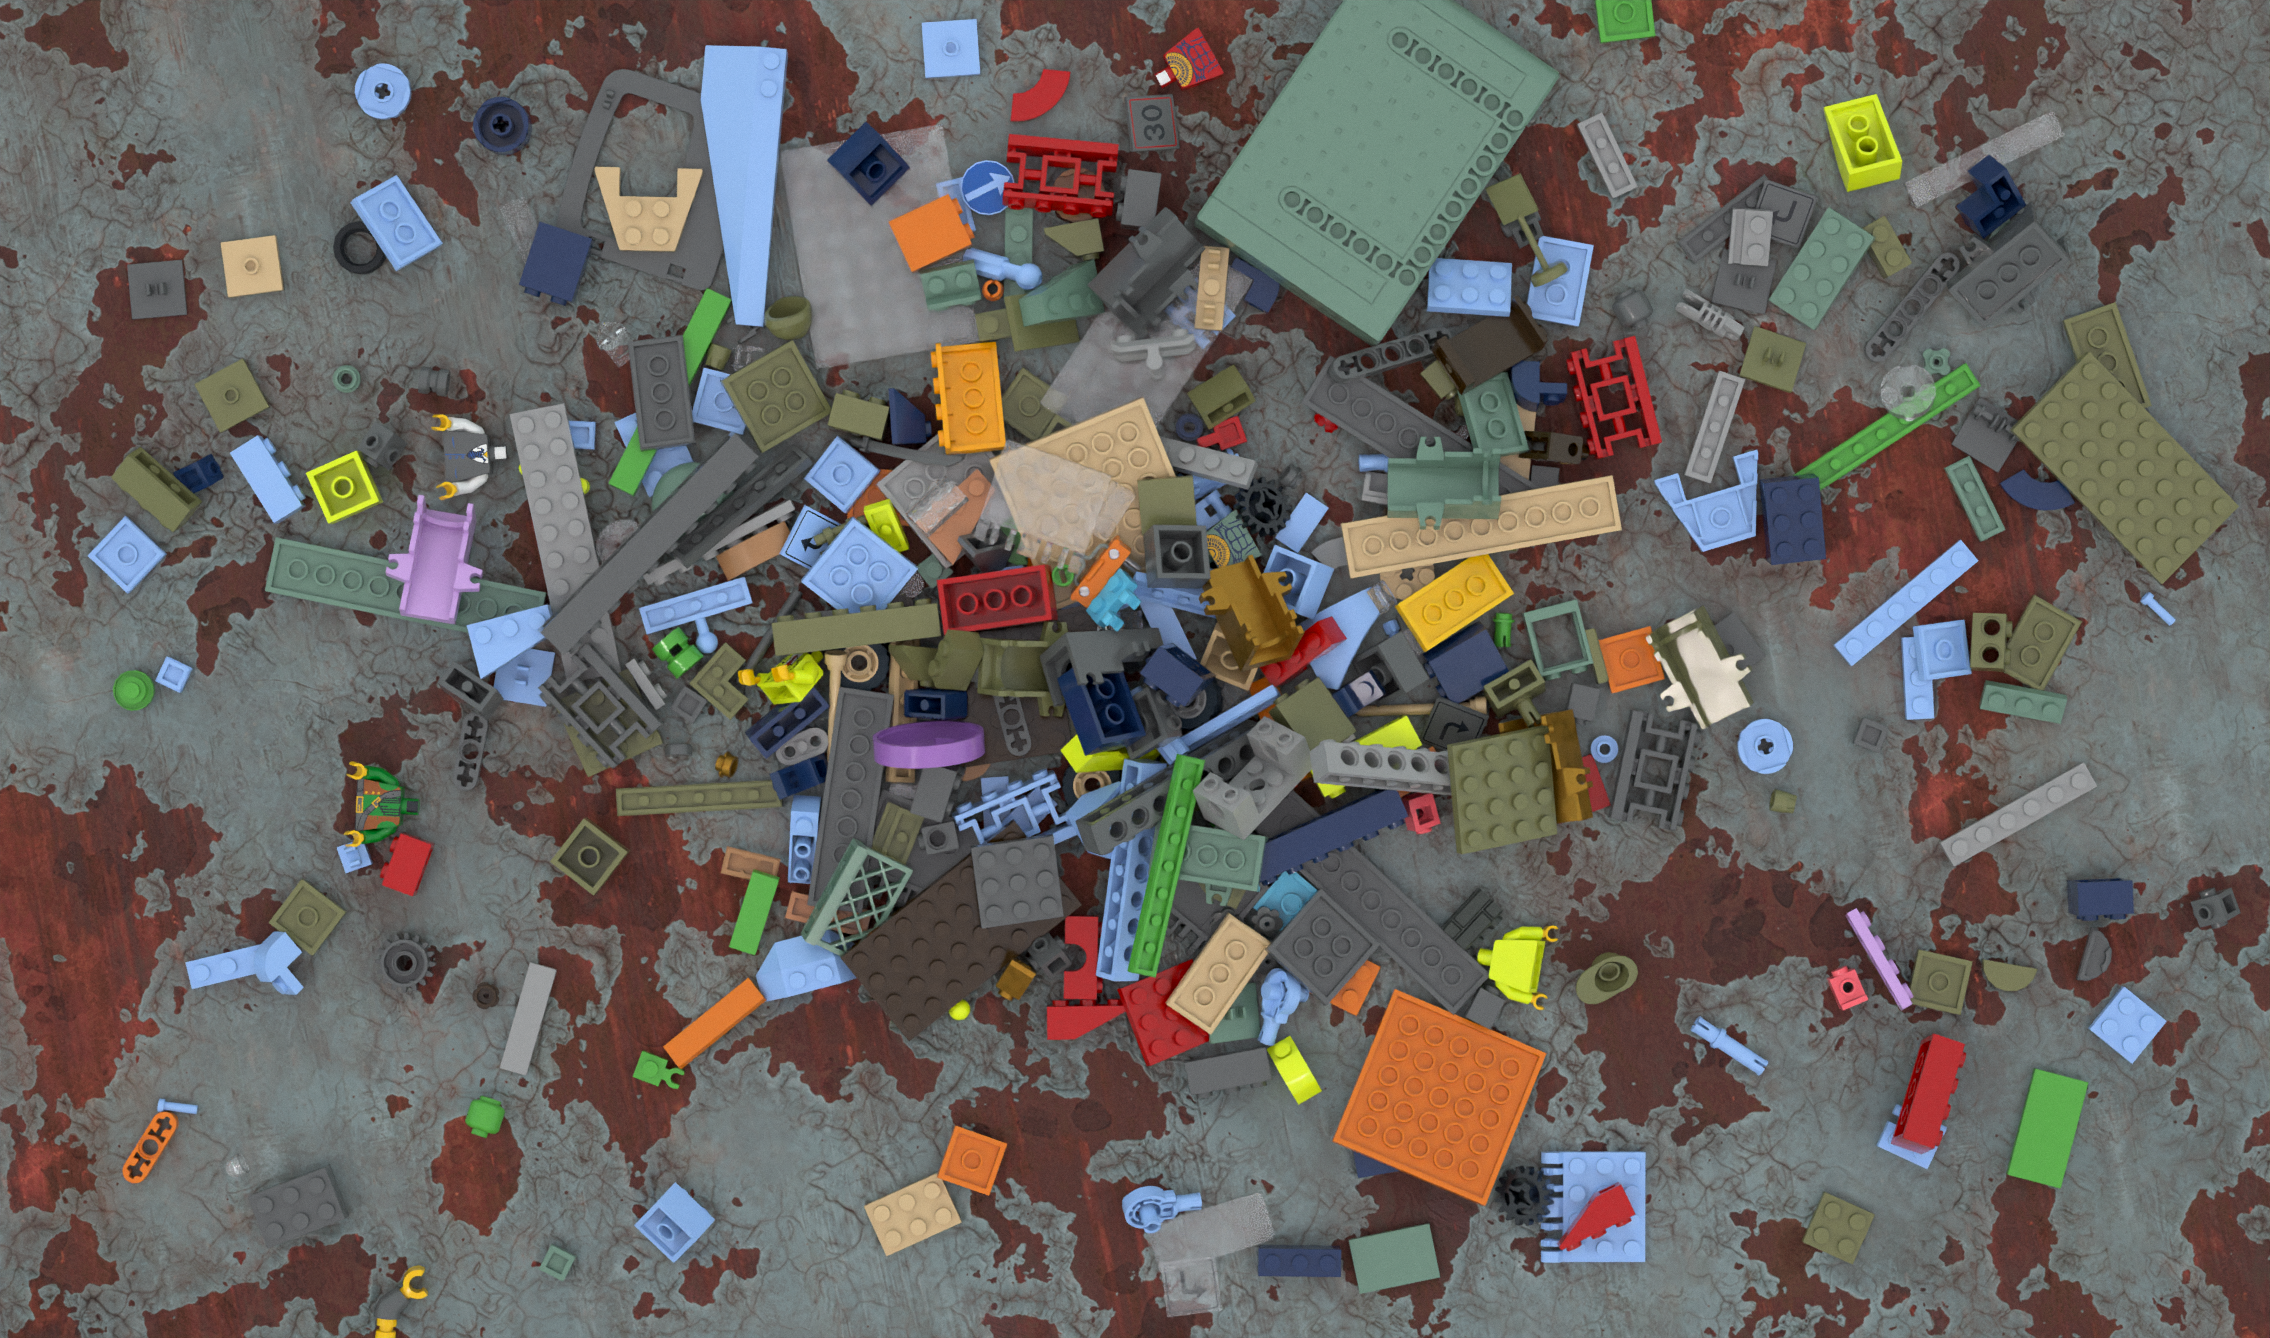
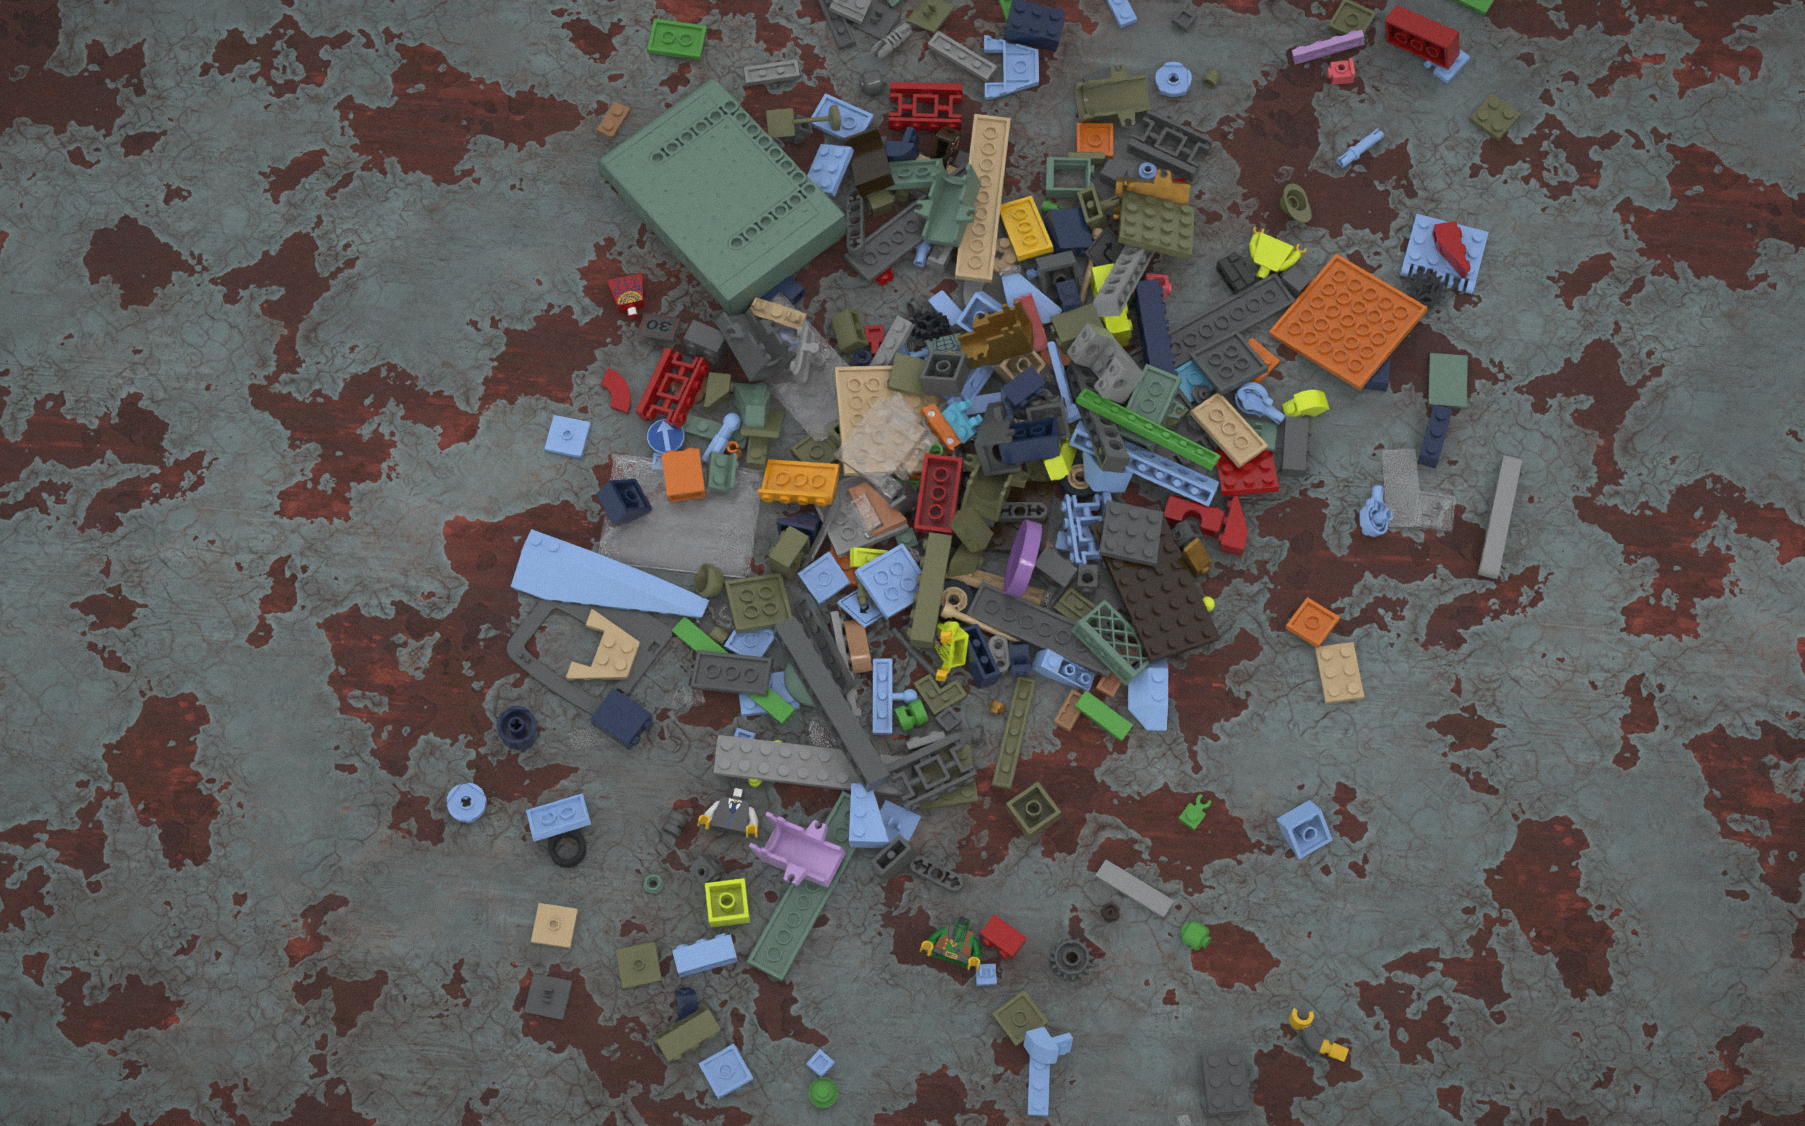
camera: 75 degrees left, 20 degrees down
sand green plate [539,1243,576,1281] -> none
orange tile [663,978,766,1069] -> none
dark blue brick [904,688,967,720] -> none

